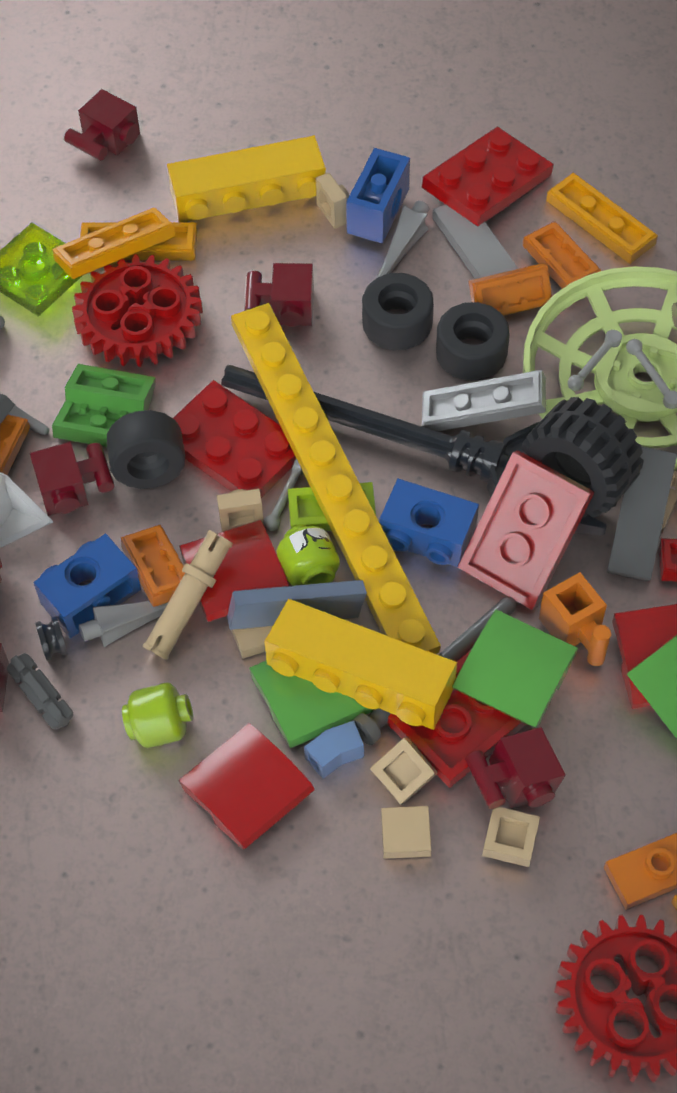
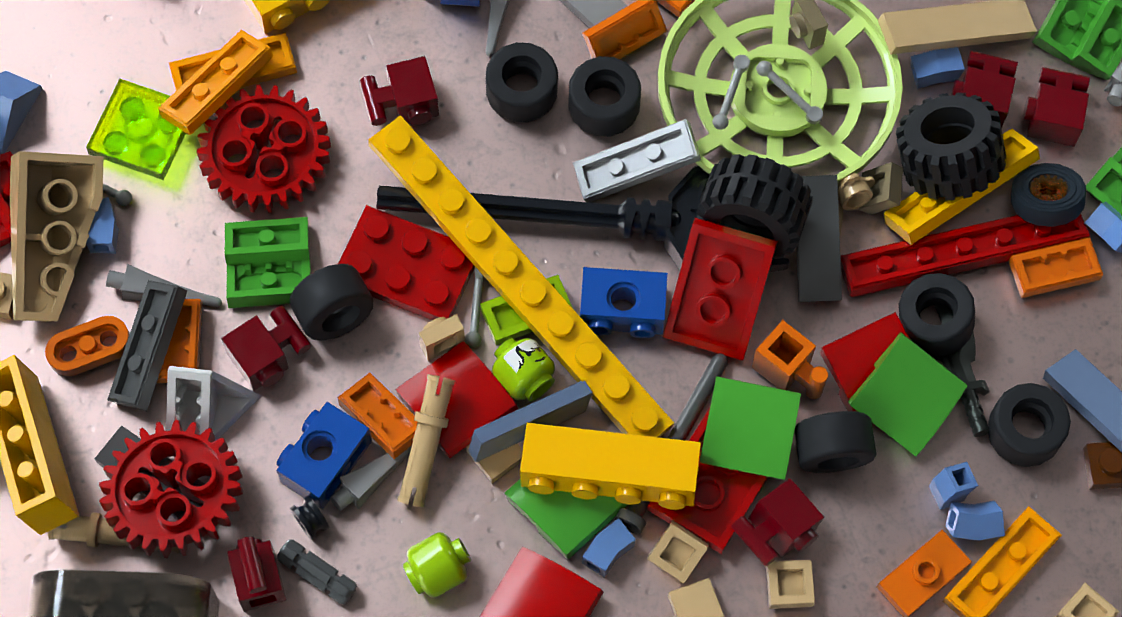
camera: 20 degrees left, 10 degrees up
none -> black tyre [794,411,877,473]

